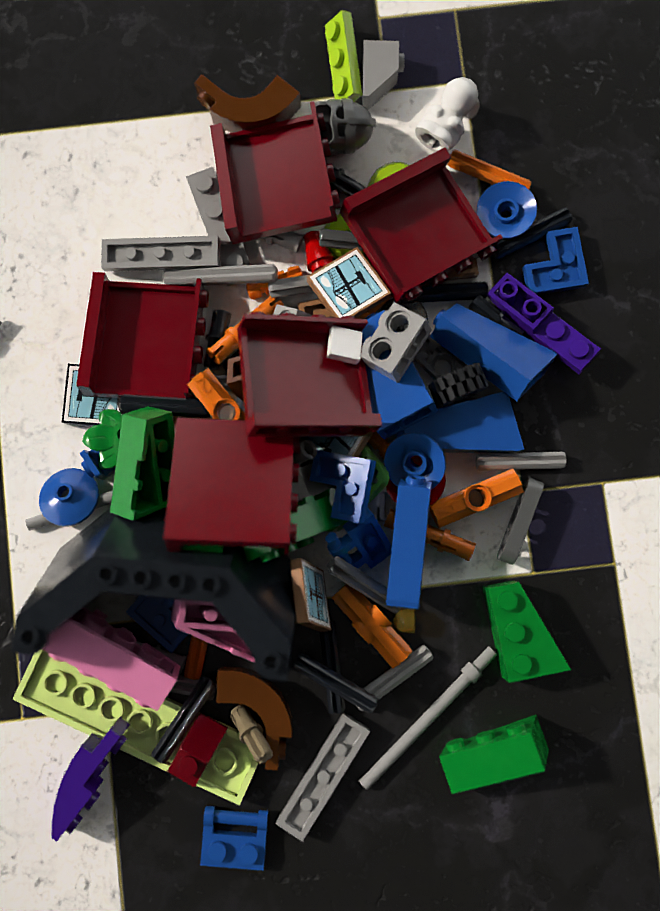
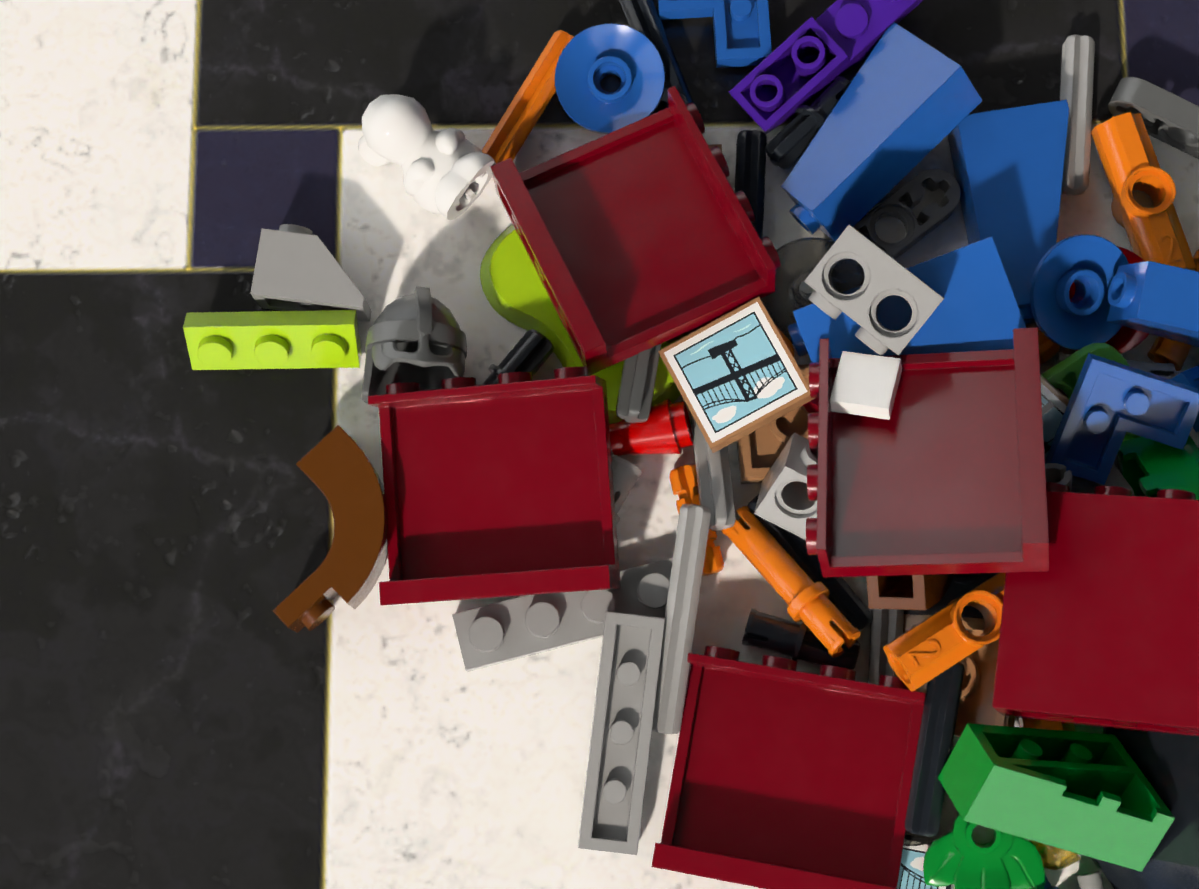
camera: 80 degrees left, 5 degrees down
black tyre [428,363,489,409] -> none

